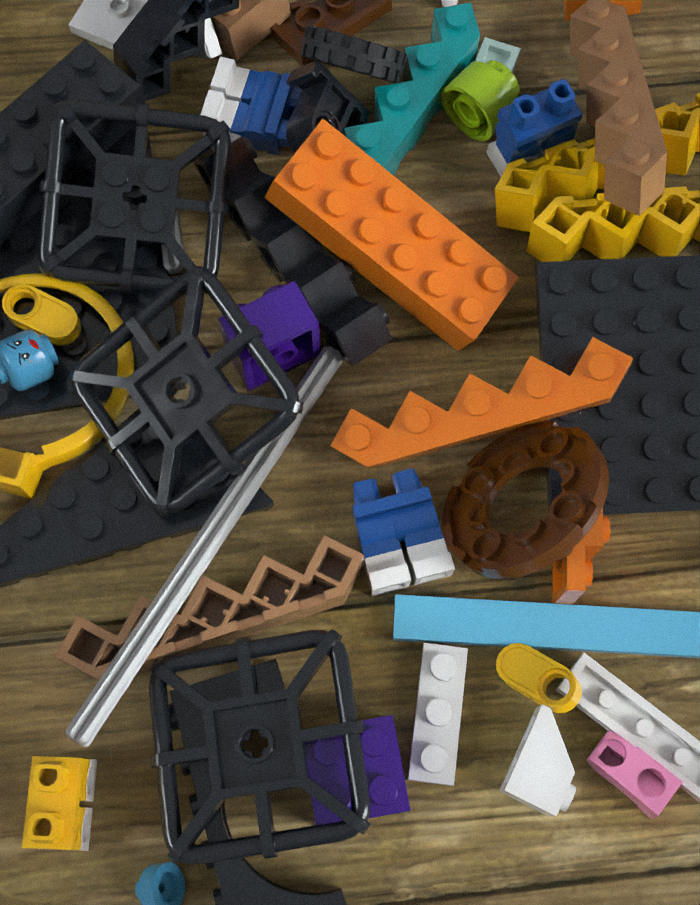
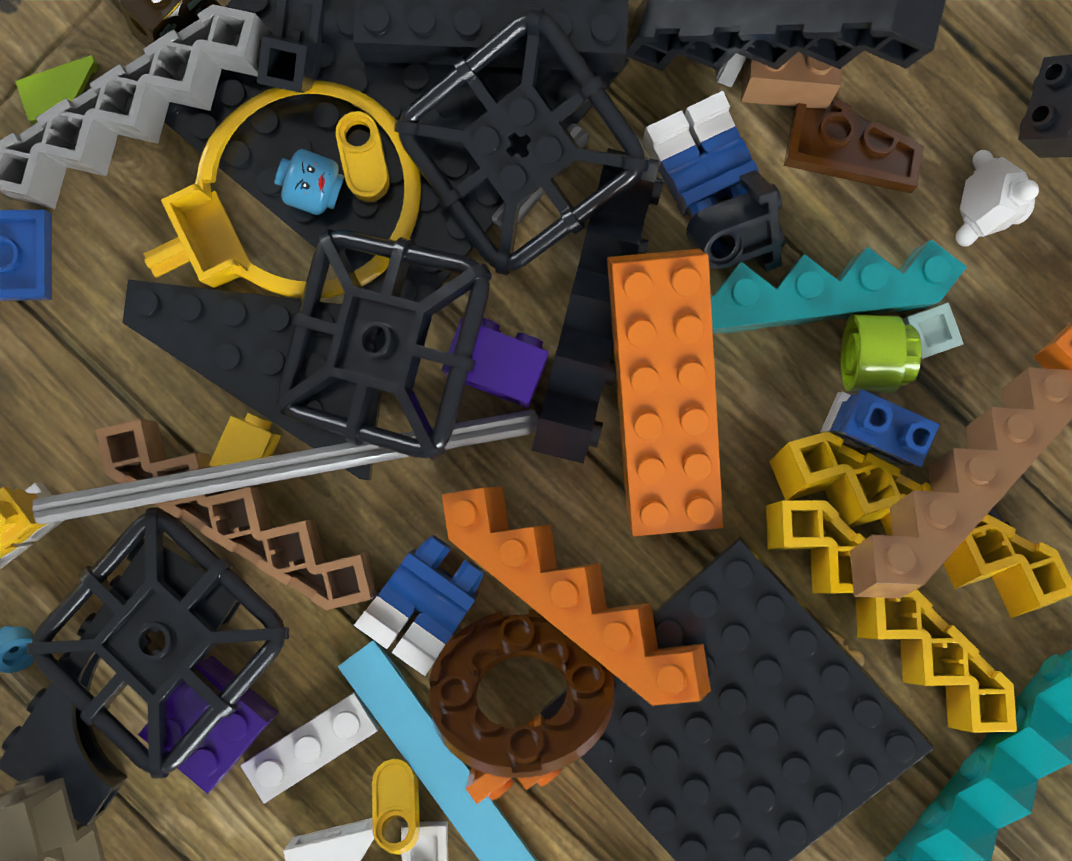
camera: 50 degrees right, 15 degrees up
black tyre [299,25,407,83] -> none
none -> yellow brick [209,412,281,467]

